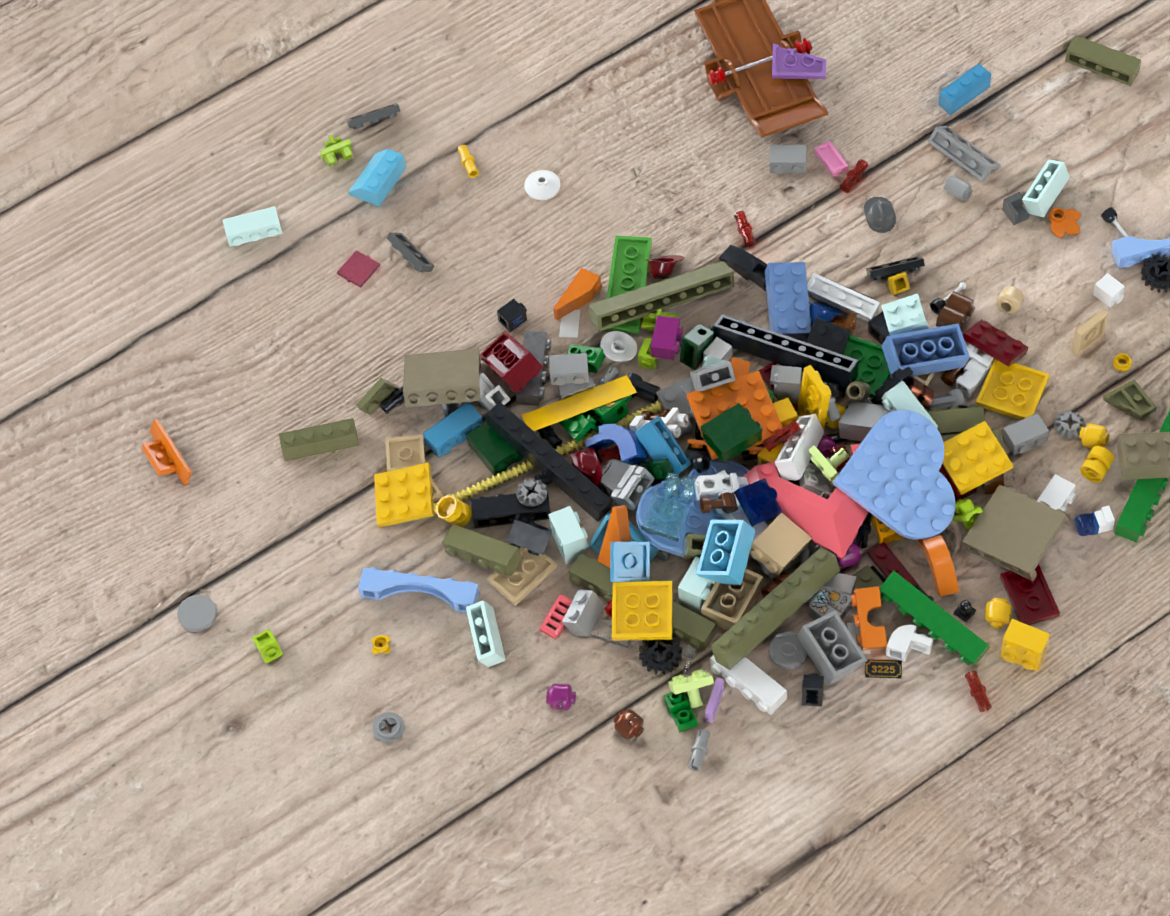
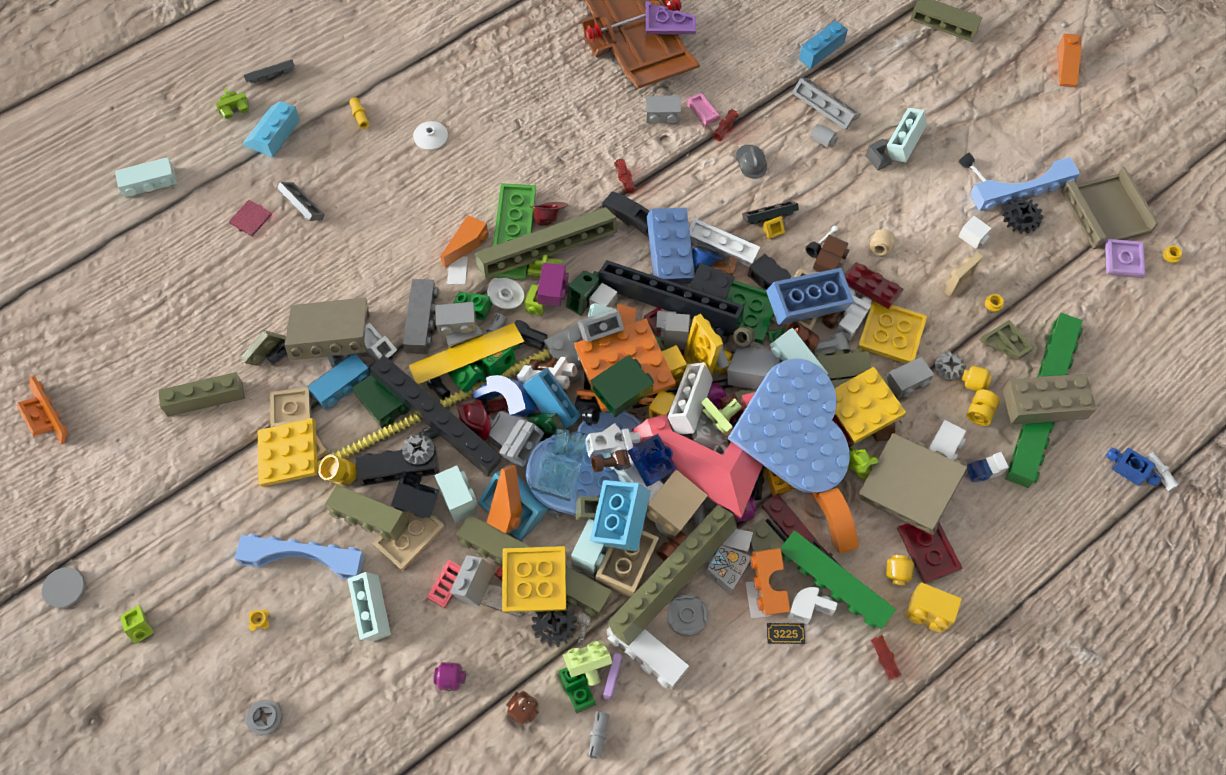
camera: 10 degrees left, 5 degrees up
dark red slope [480,330,543,393] -> none
black brick [497,299,527,332] -> none
plate [610,541,650,582] -> none
clear red pin [762,420,801,452] -> none
light grey slope [797,610,867,686] -> none
black arch [802,673,824,707] -> none
black plate [870,366,913,405] -> none
light aqua brick [881,293,929,335] -> none
black piece [954,600,976,623] -> none
orange plate [1048,207,1082,238] -> none

